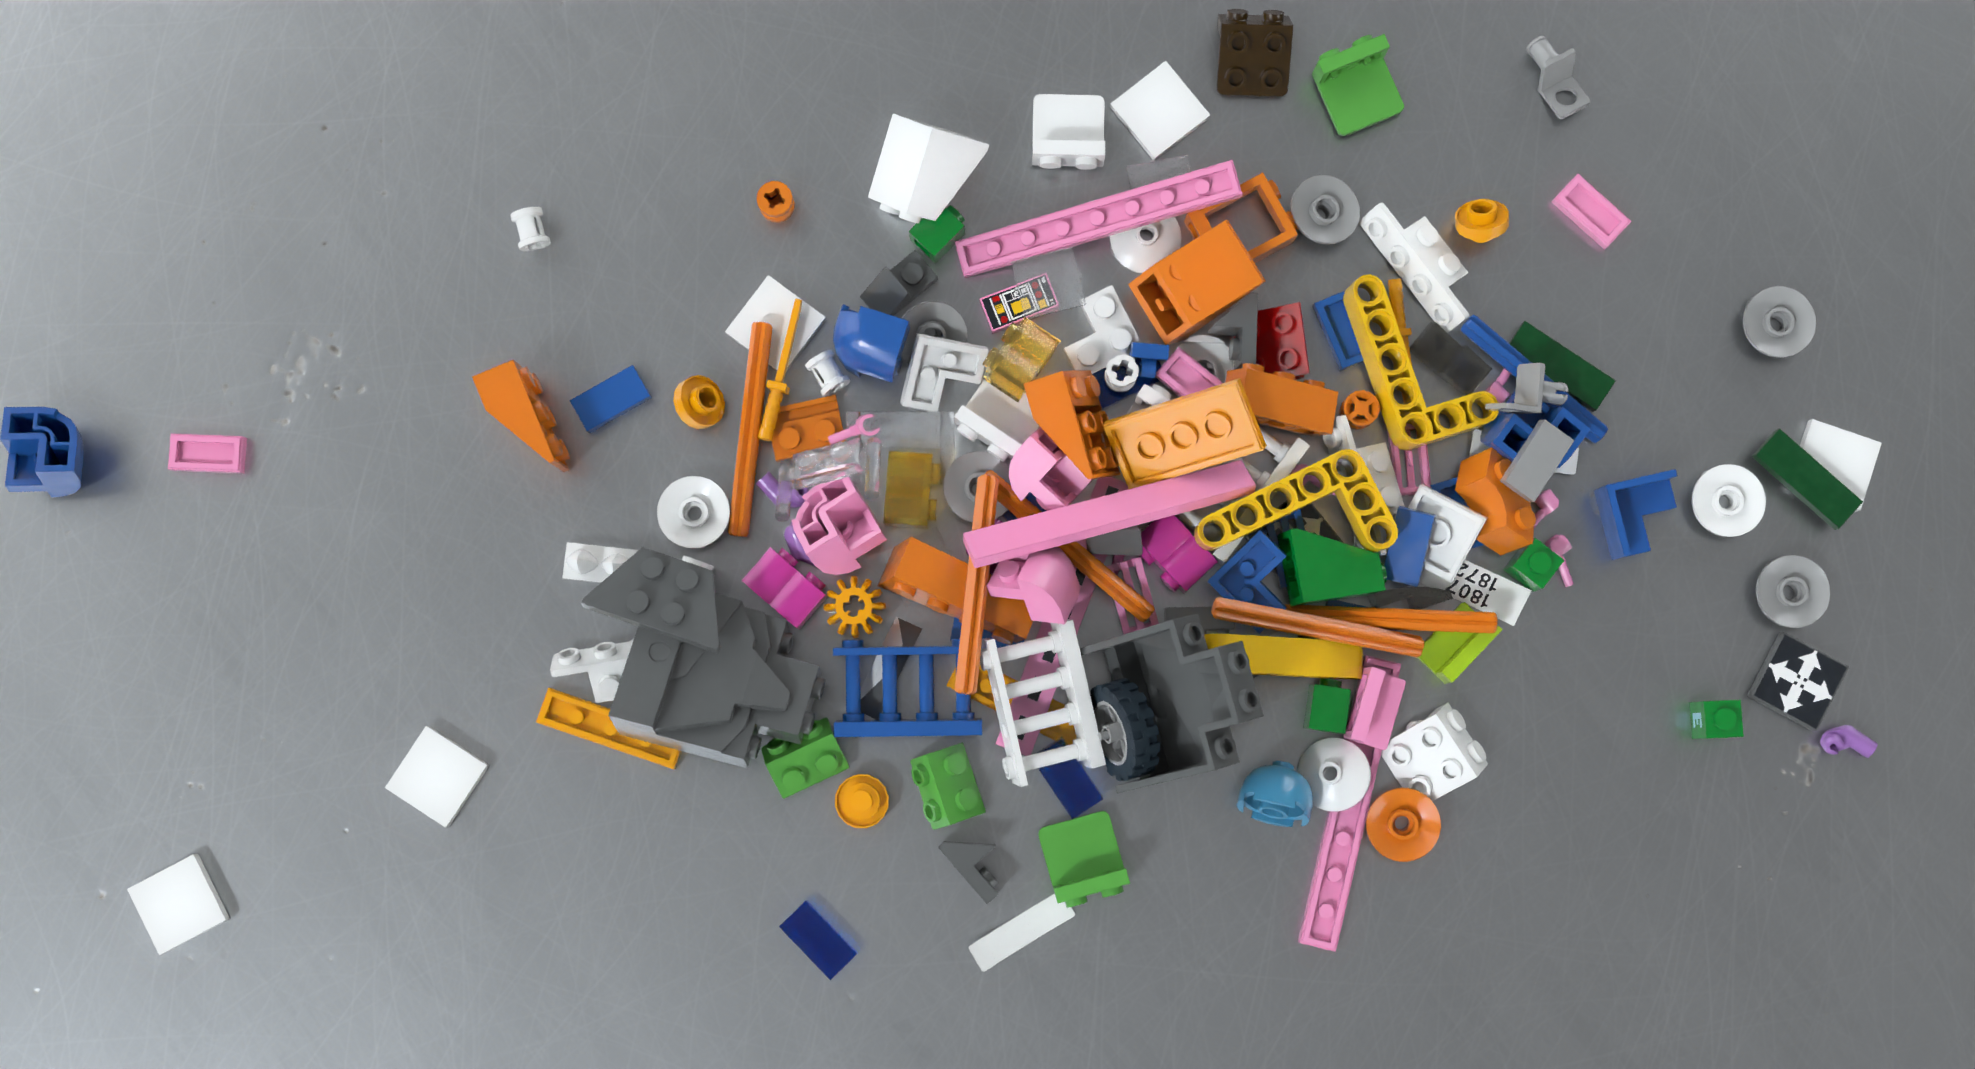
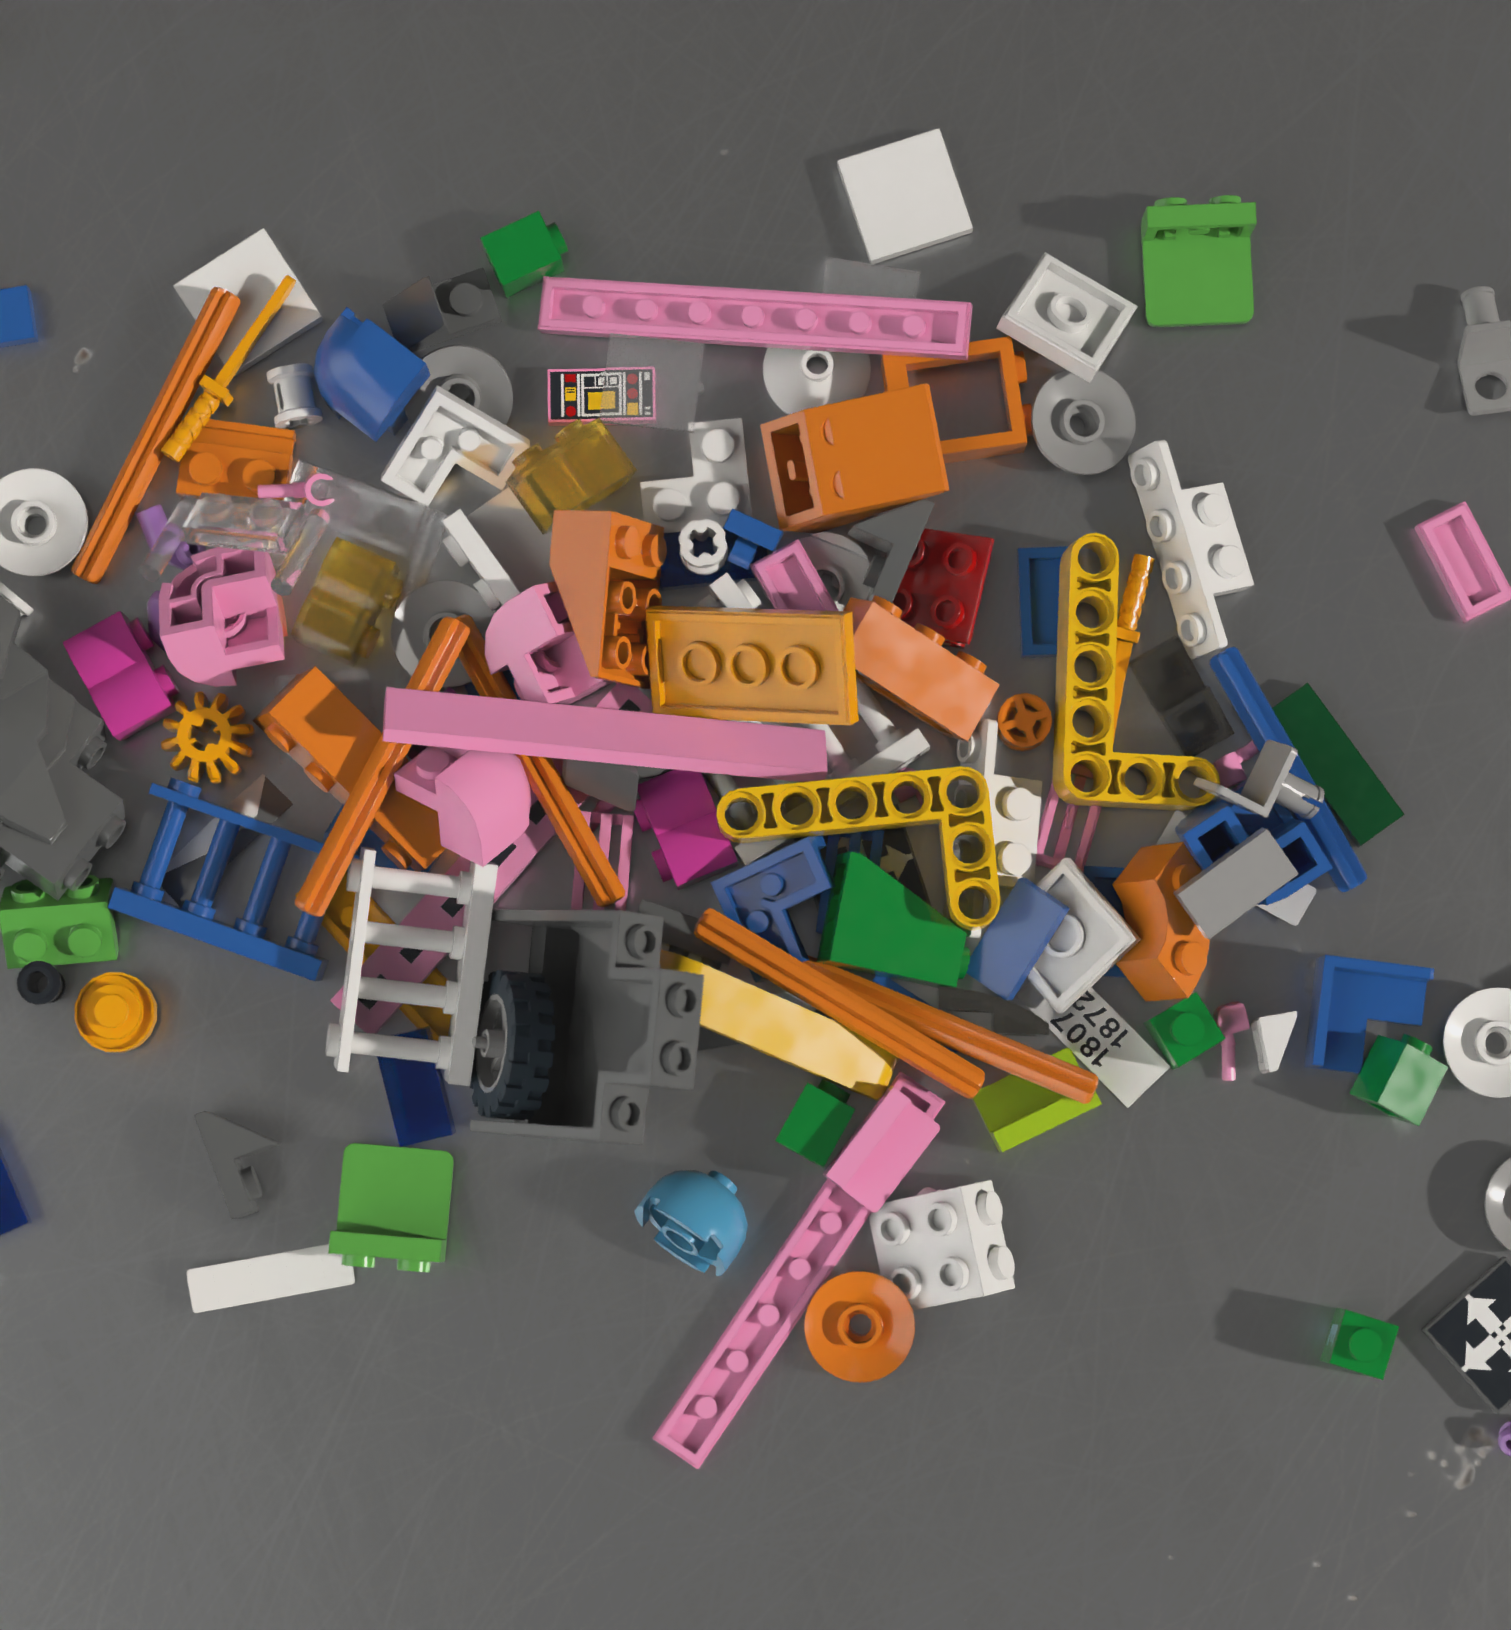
camera: 20 degrees right, 0 degrees up
light orange plate [673,375,725,430] -> none
orange wheel [756,181,795,223] -> none
white slope [868,114,989,224] -> none
bright green bracket [910,742,986,830] -> none
white bracket [1032,94,1106,170] -> none
dark brown bracket [1216,9,1294,96] -> none
white dish [1297,738,1371,812] -> none
light orange plate [1455,199,1509,243] -> none
bright pink hand [1534,489,1559,529] -> none
none -> black pin [17,961,66,1005]
none -> white tile [996,253,1138,383]
none -> white slope [1250,1011,1298,1074]
none -> brick [1349,1033,1448,1126]

